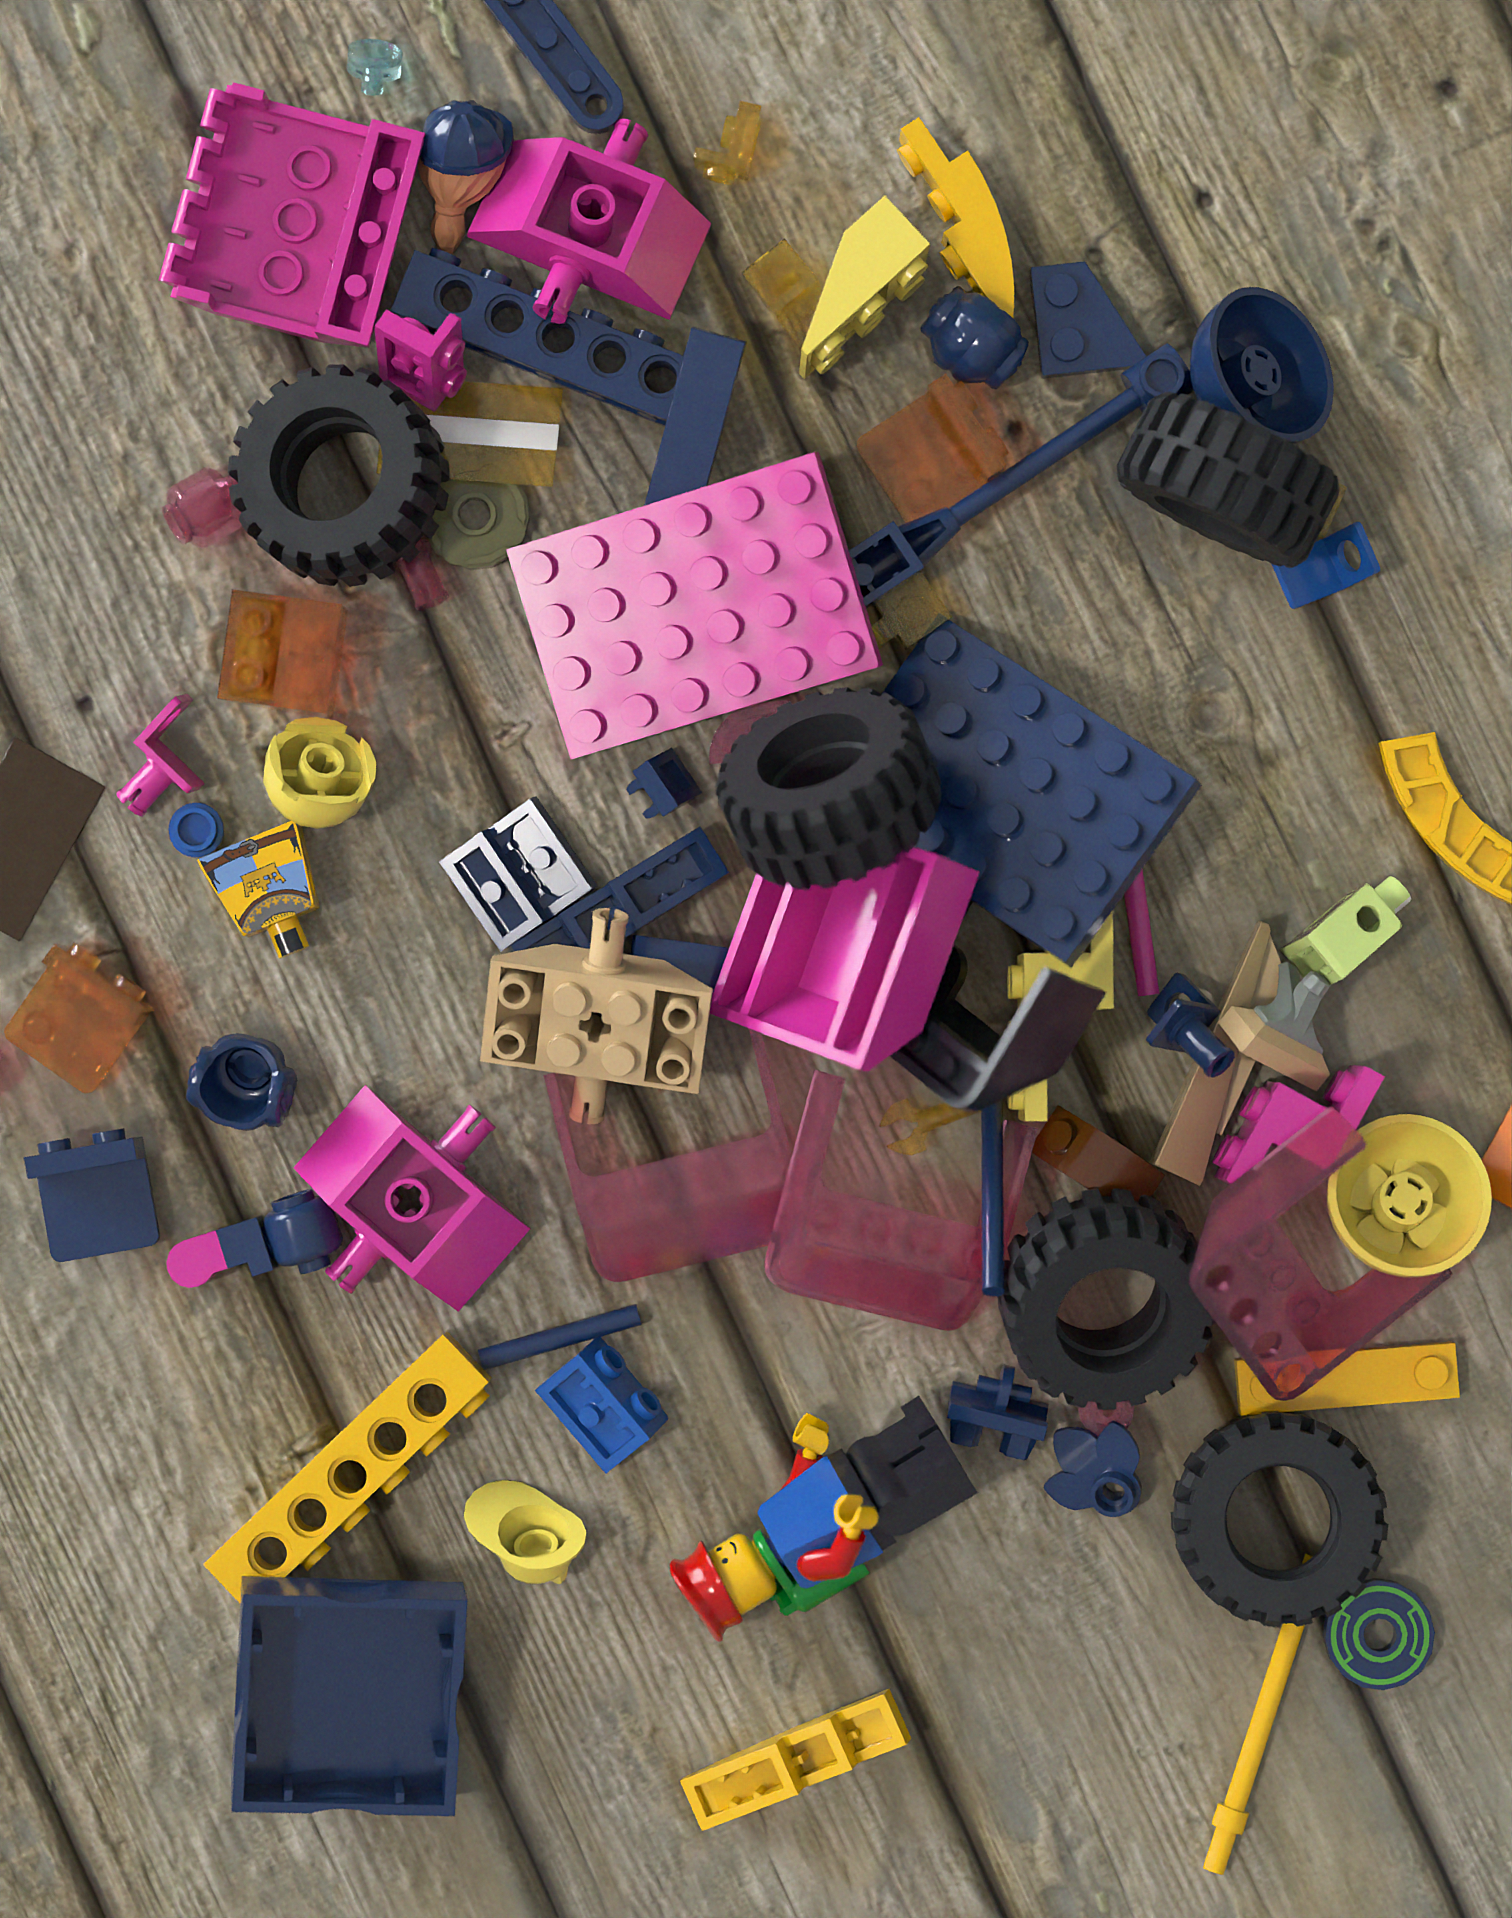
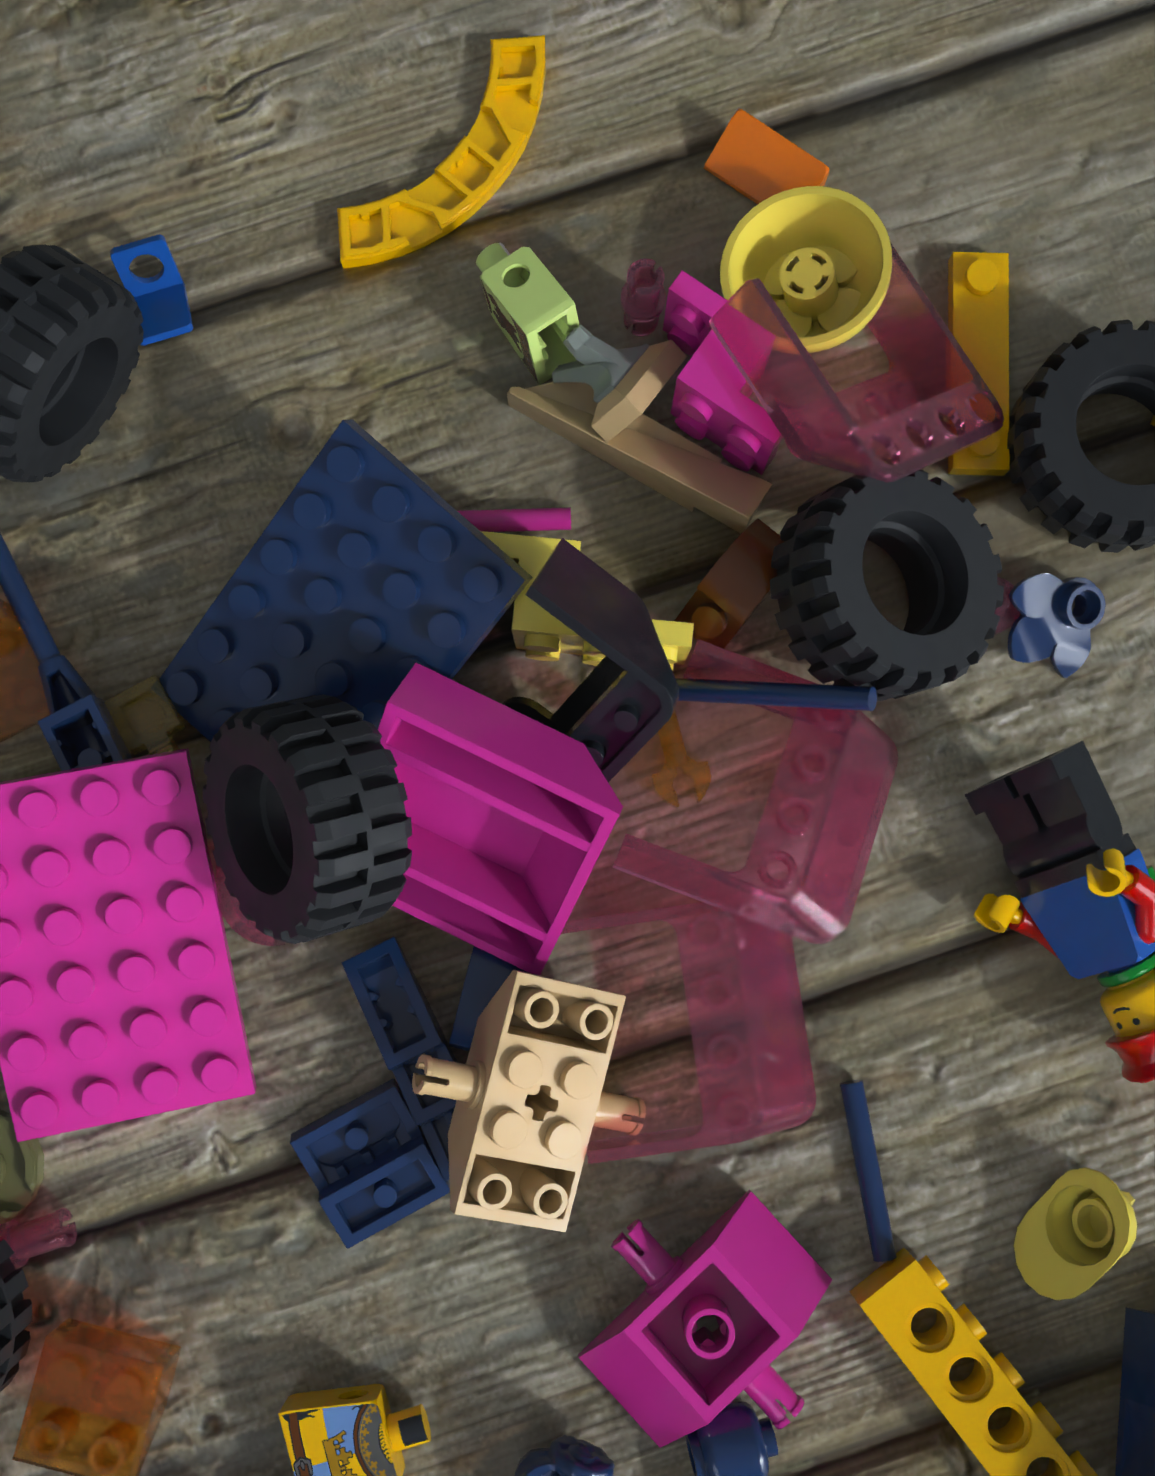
camera: 85 degrees left, 5 degrees down
light yellow cylinder [263,717,377,829] -> none
blue bracket [535,1337,668,1474] -> none
dark blue tile [626,748,703,819] -> none
dark blue hips [947,1364,1049,1461] -> none
dark blue bracket [1146,973,1235,1078] -> none
none -> clear pink pin [620,258,666,336]

